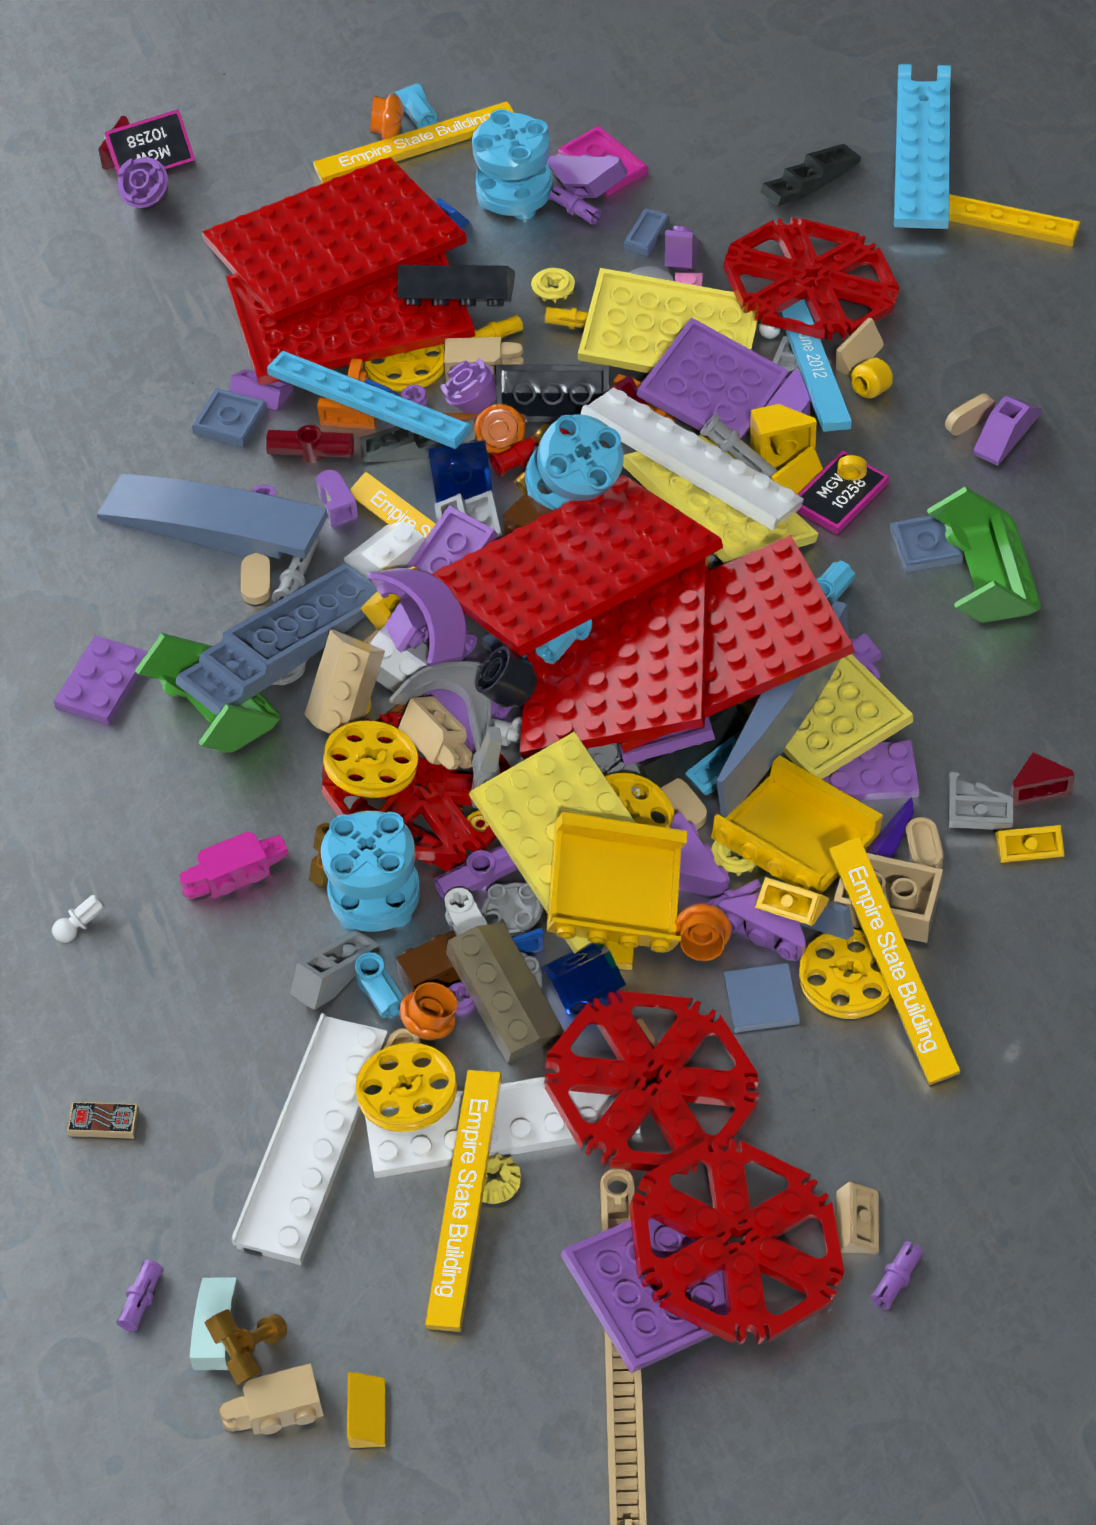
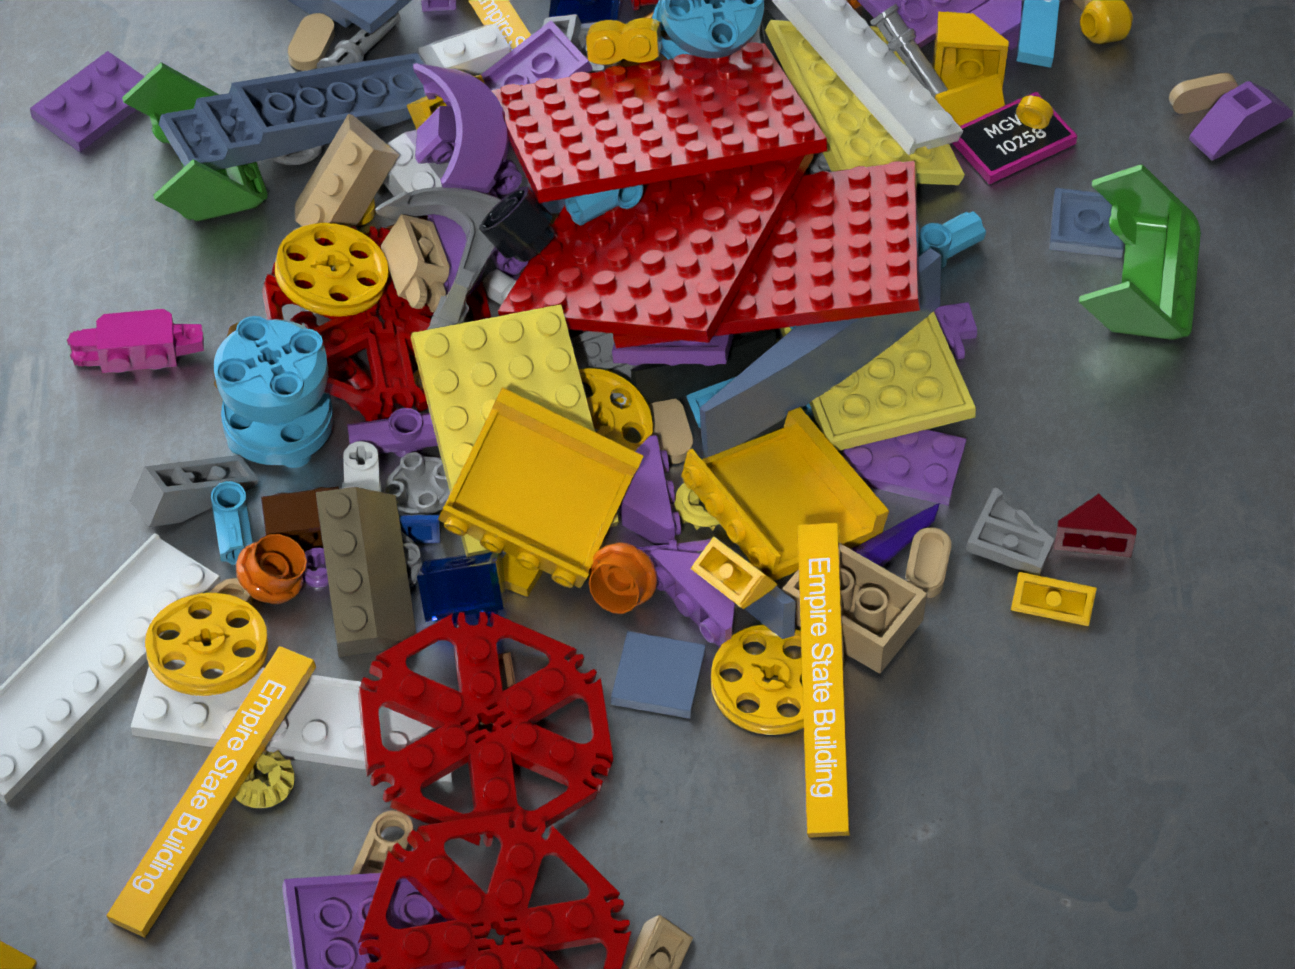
camera: 15 degrees right, 0 degrees up
none -> yellow brick [586,18,662,65]

